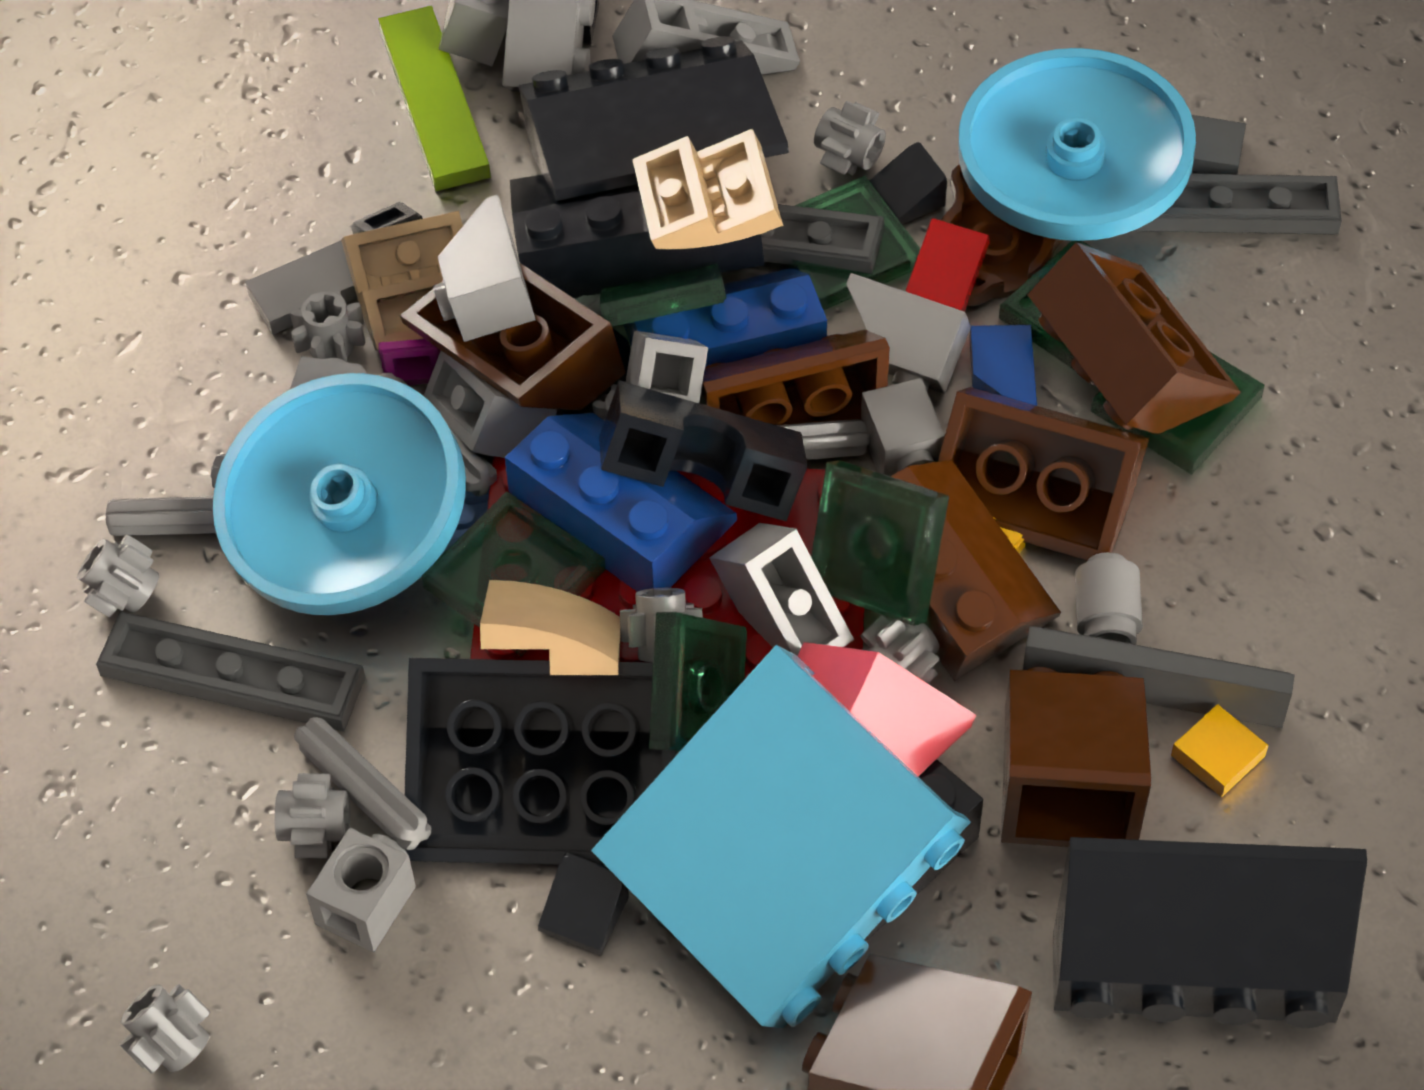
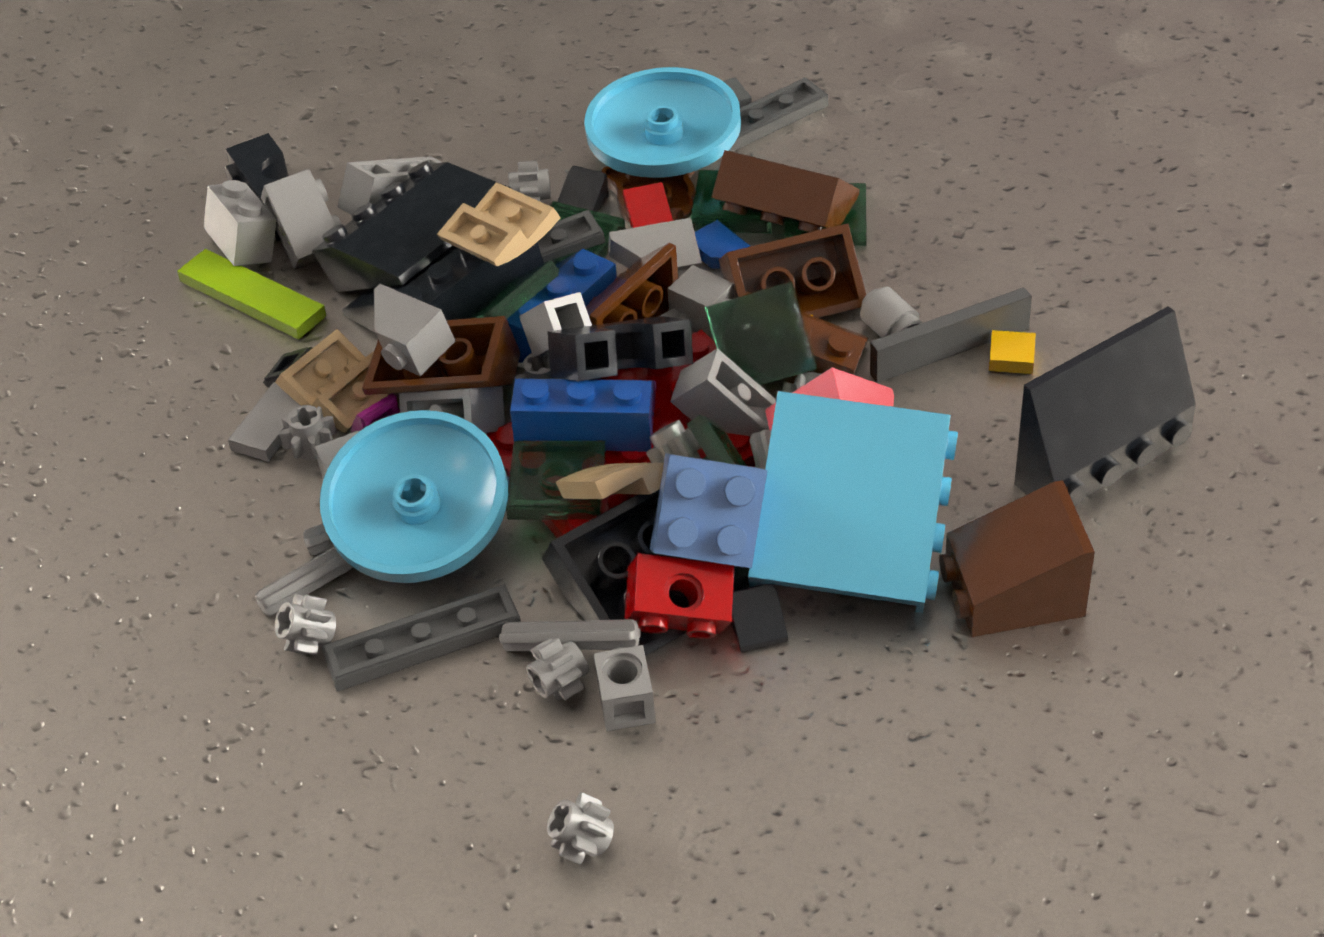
camera: 35 degrees left, 10 degrees down
reddish brown slope [1001,667,1151,847] -> none
none -> red brick [625,553,734,639]
none -> medium blue brick [650,453,768,568]

